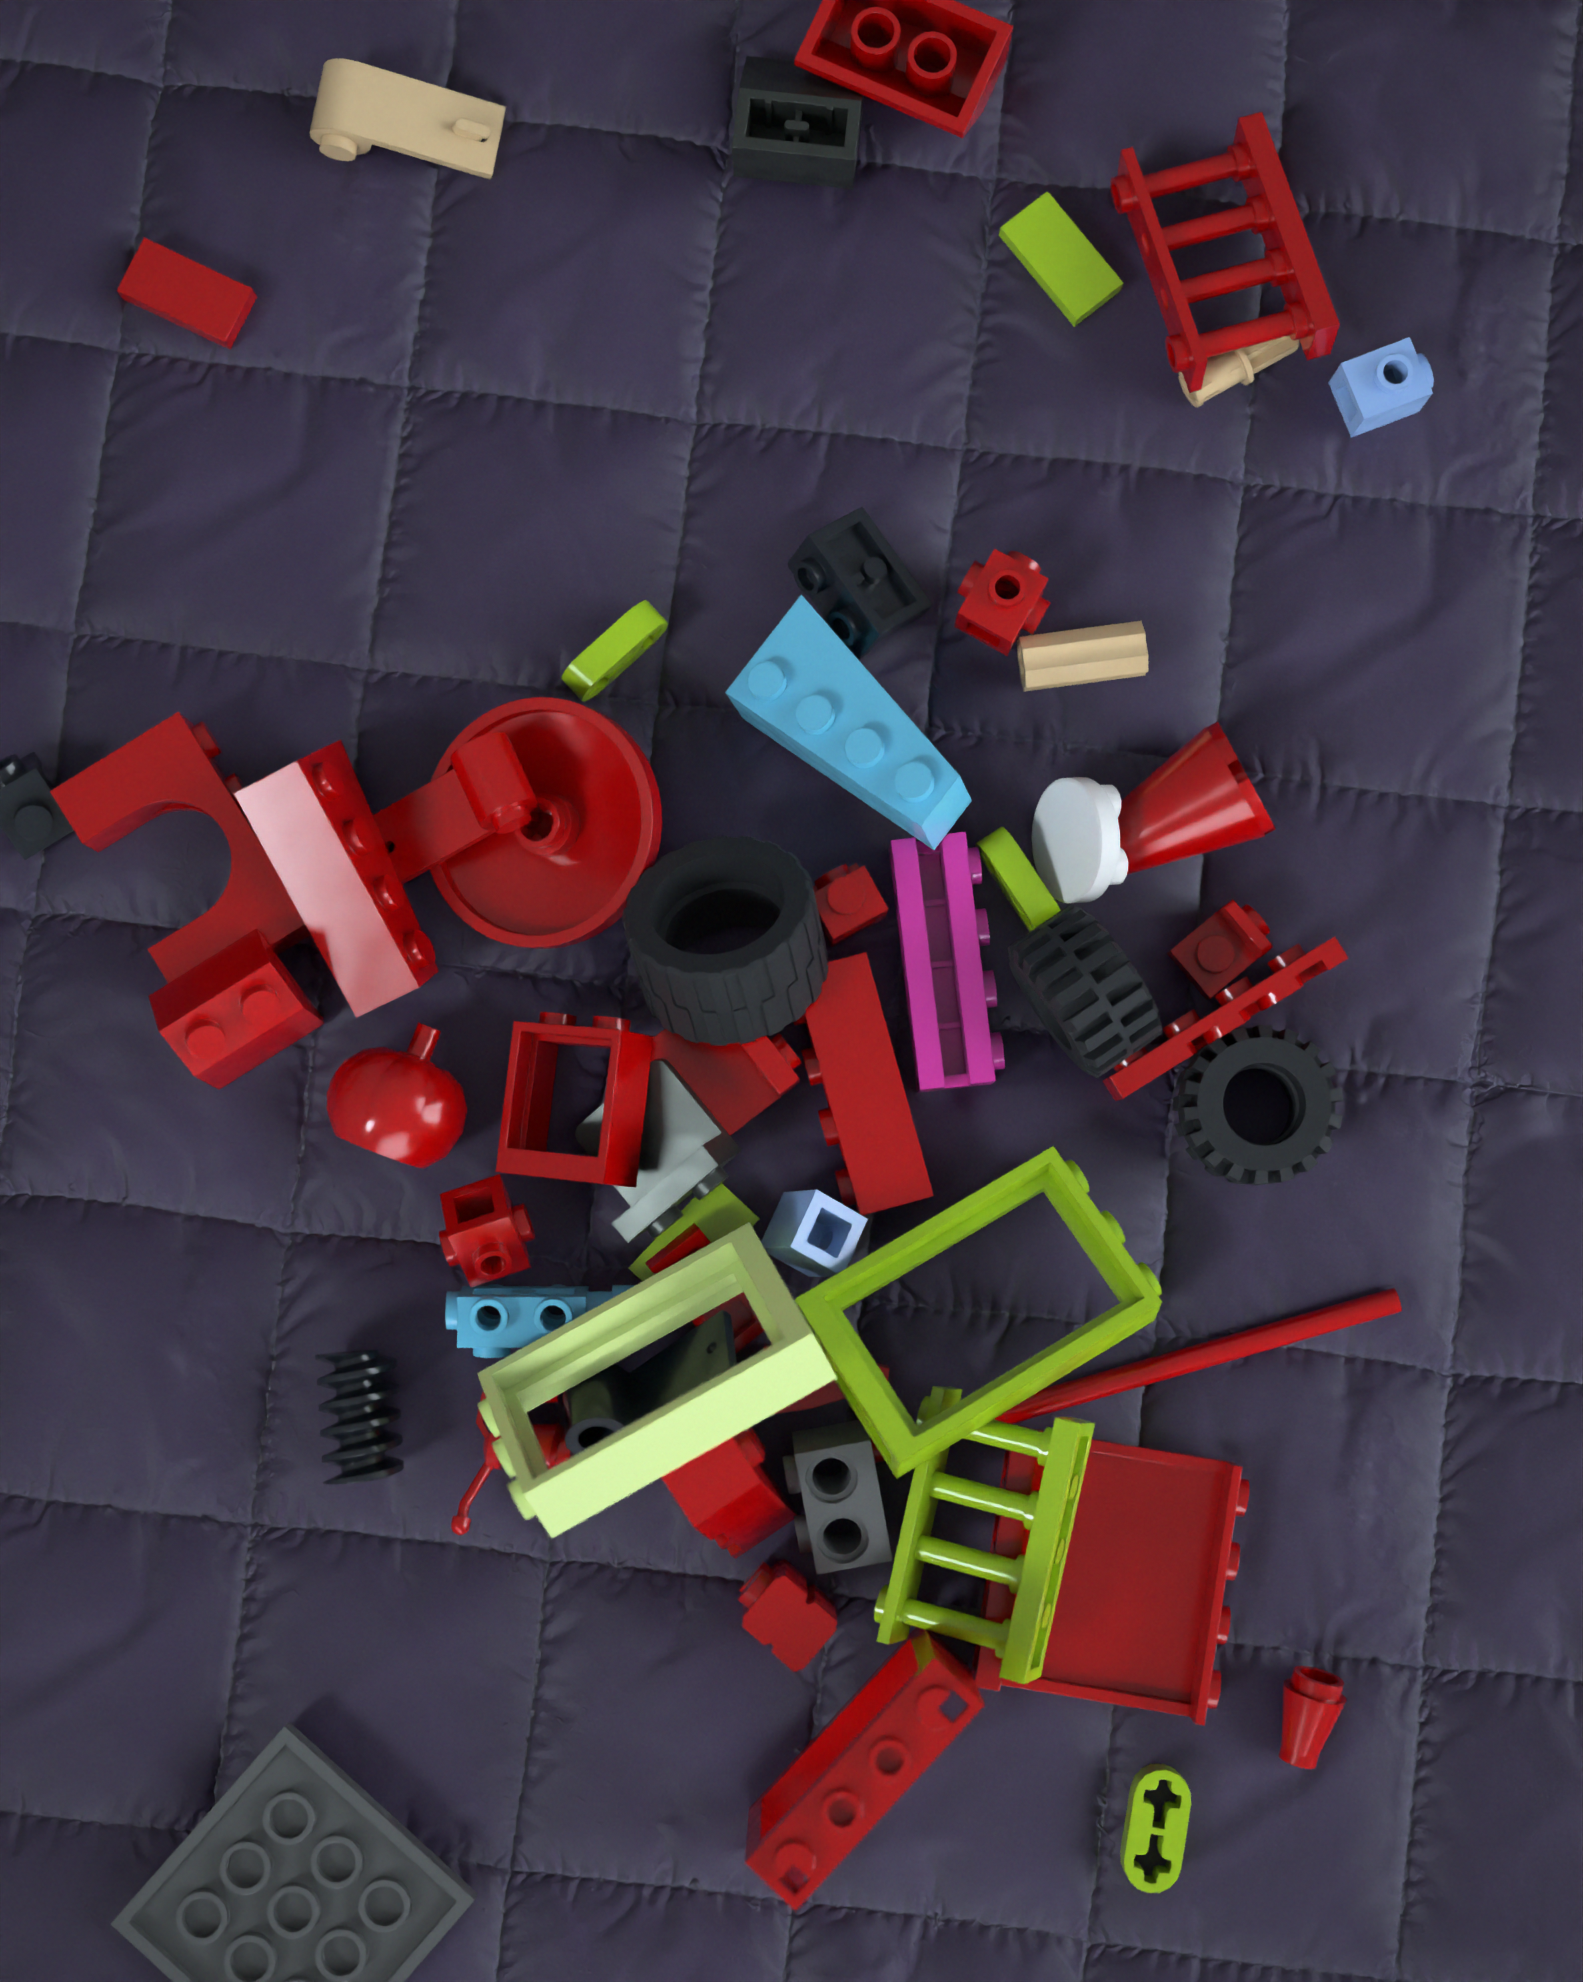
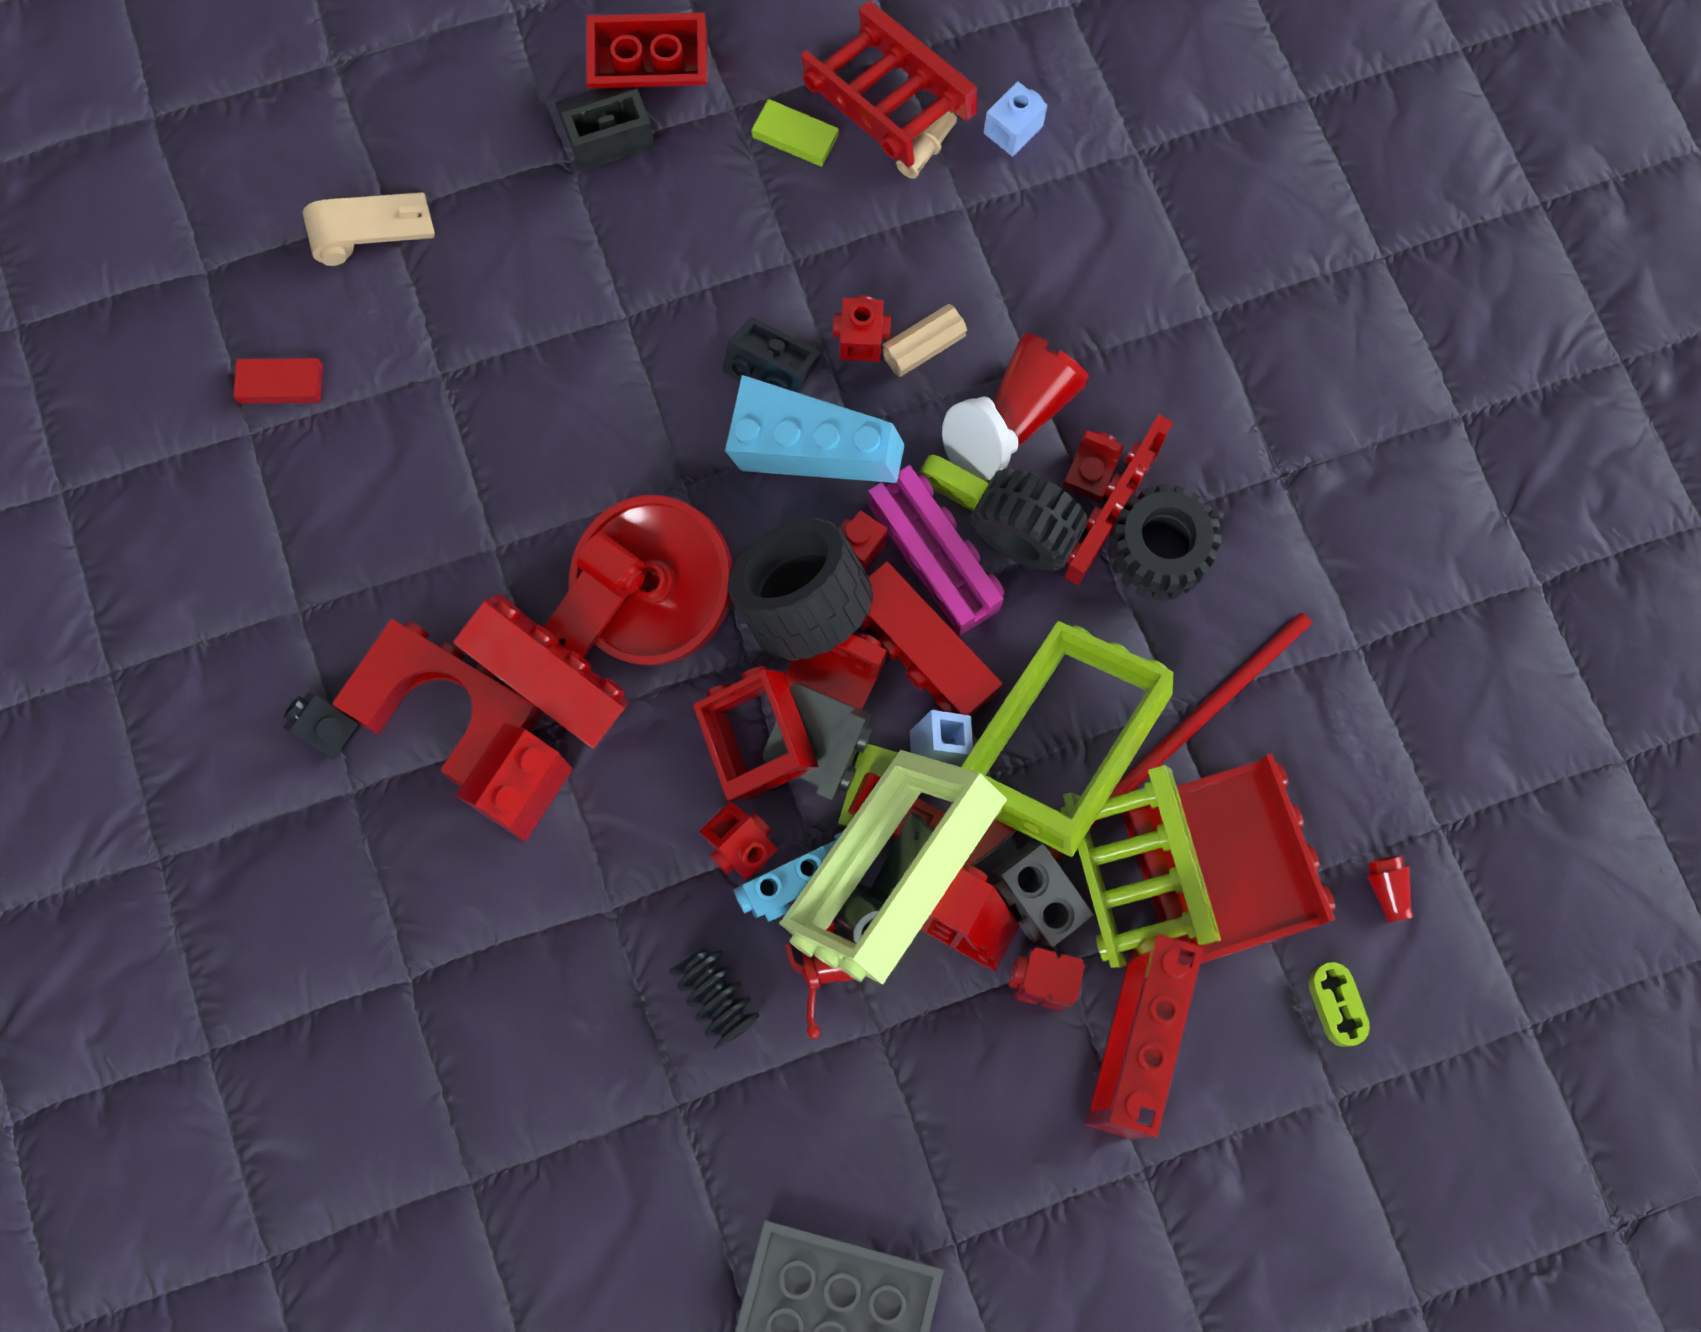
camera: 30 degrees left, 10 degrees down
red piece [326,1022,467,1169] -> none
lime beam [561,600,669,702] -> none

